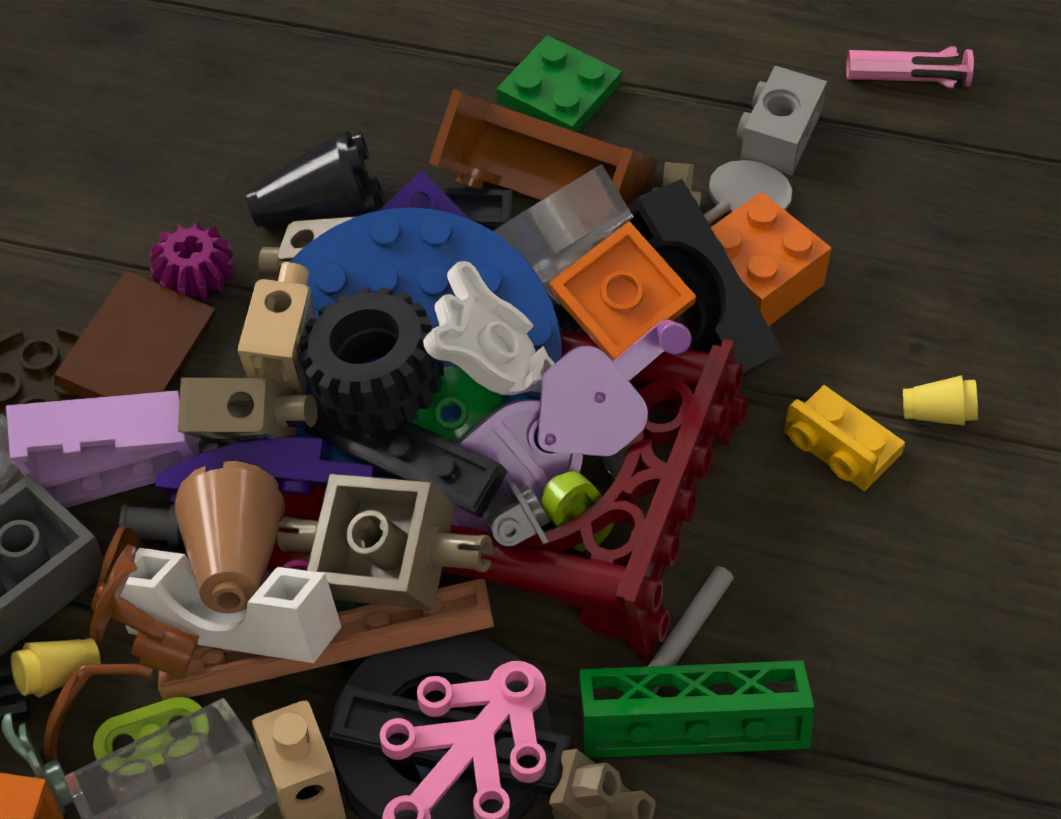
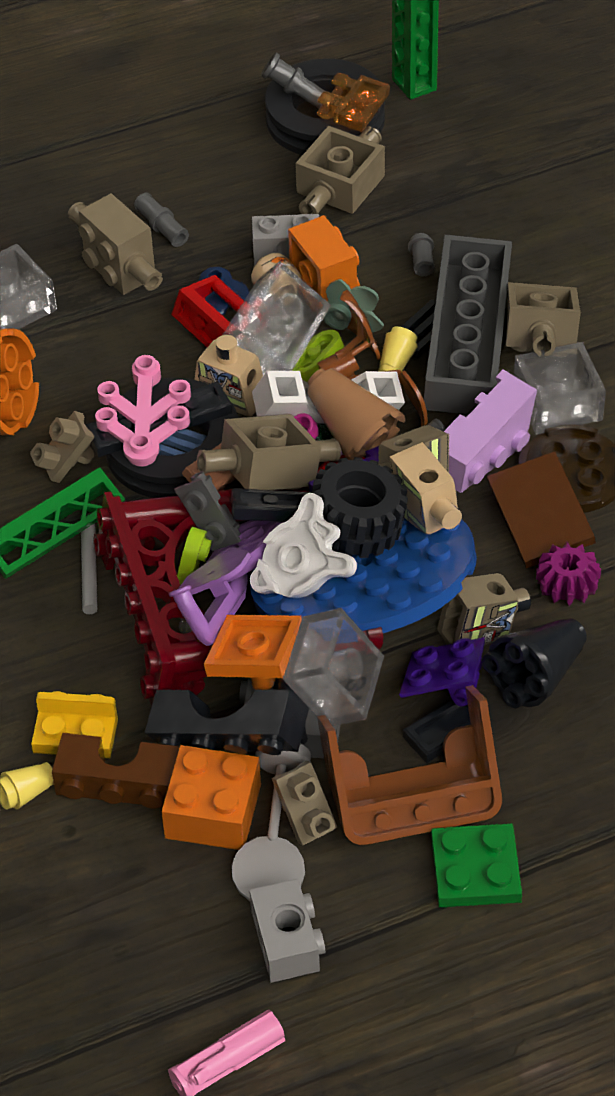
camera: 145 degrees right, 5 degrees down
none -> reddish brown arch [52,733,180,809]

